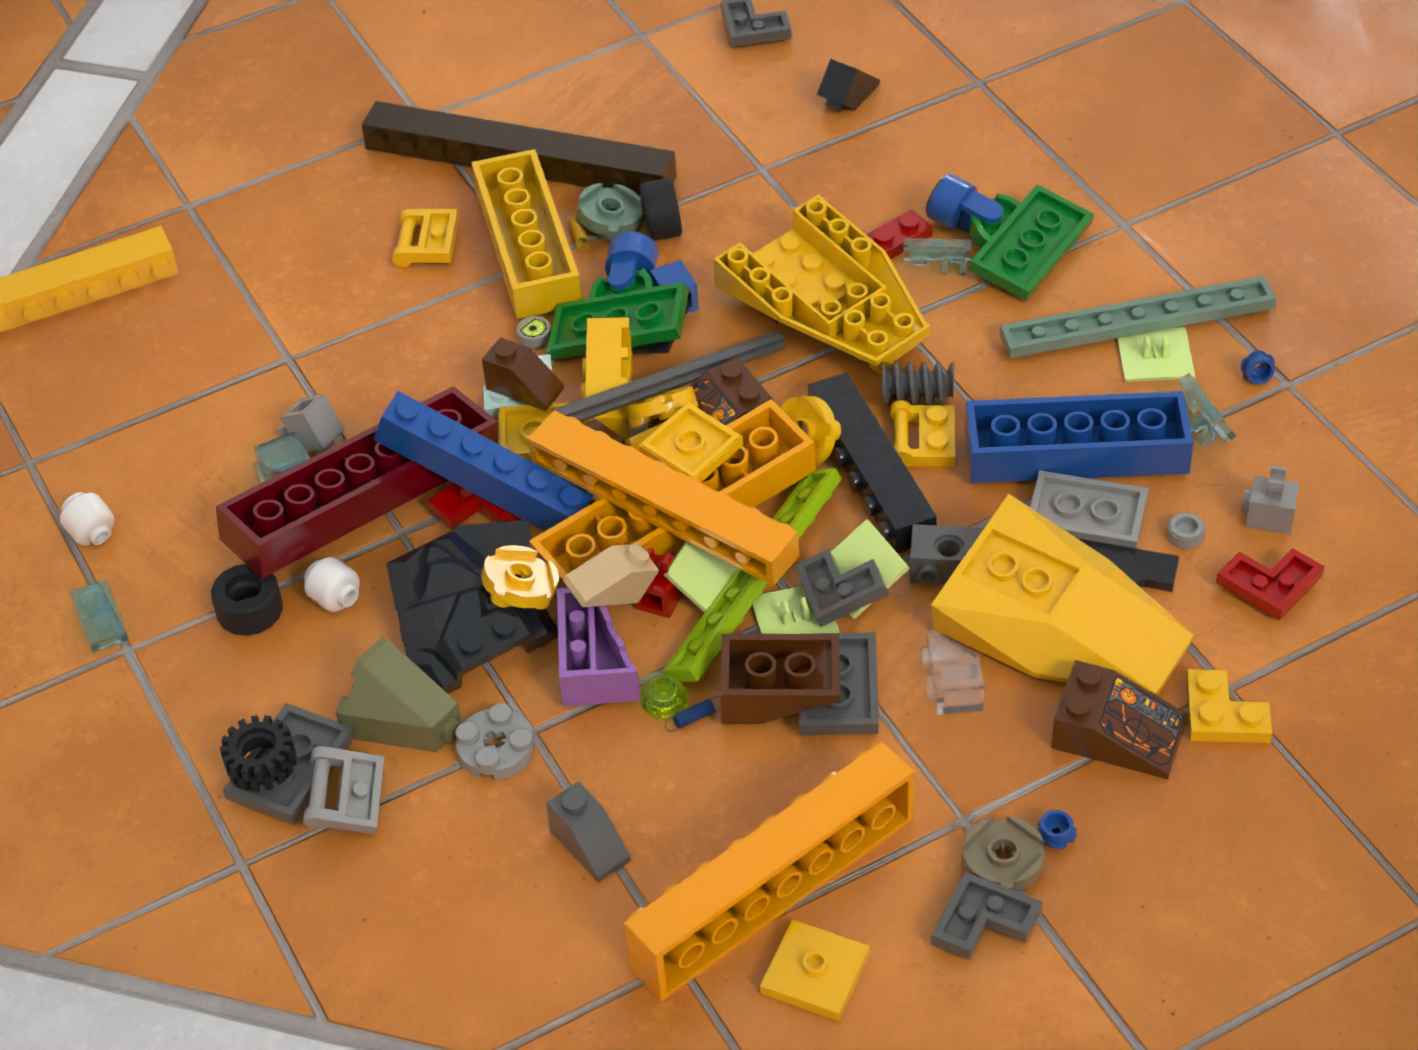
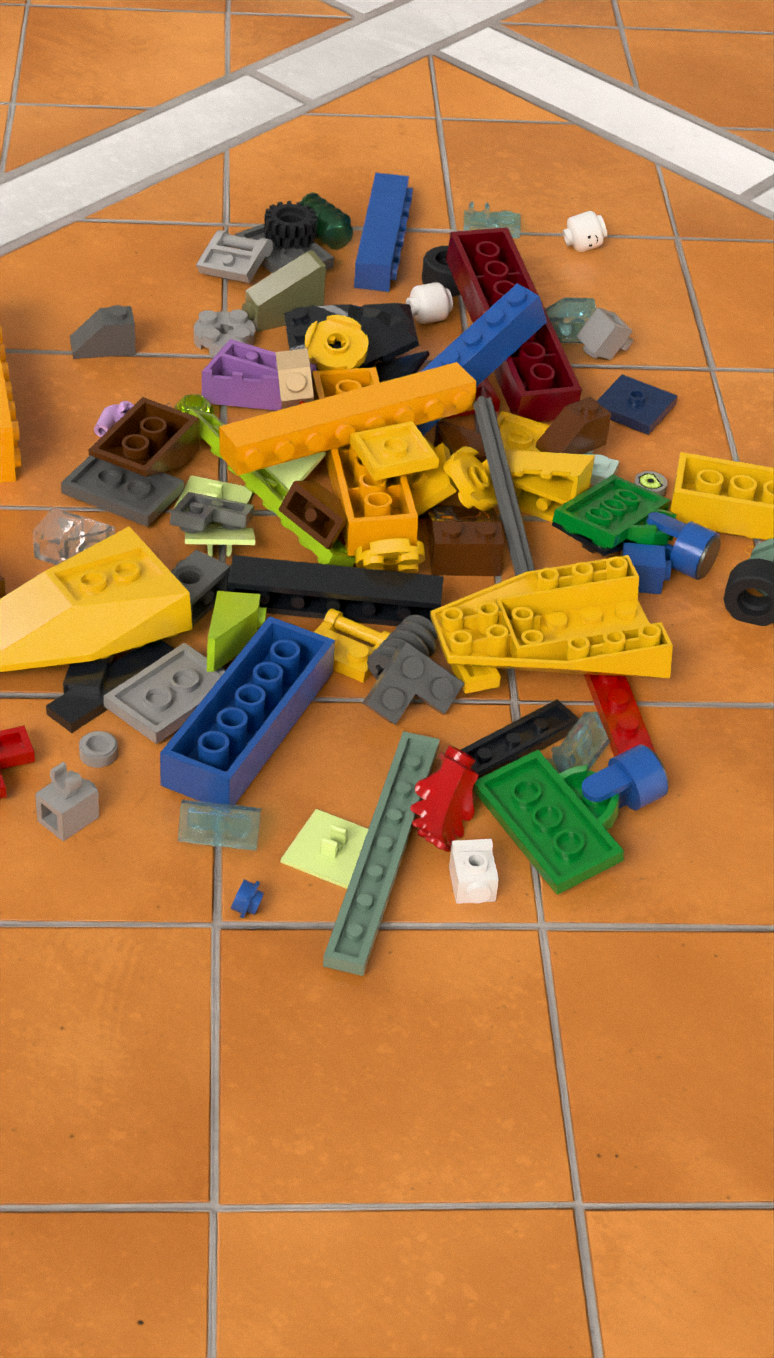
camera: 110 degrees right, 5 degrees down
none -> lavender arm [94,401,134,438]
none -> lime slope [206,591,267,672]
none -> reddish brown slope [278,481,347,549]
none -> clear green piece [300,192,353,250]
none -> blue brick [354,173,413,292]
none -> dark grey plate [362,642,464,725]
none -> red plant [410,745,479,852]
none -> white brick [449,839,499,904]
none -> black tile [461,699,581,779]
none -> dark blue plate [597,374,677,435]

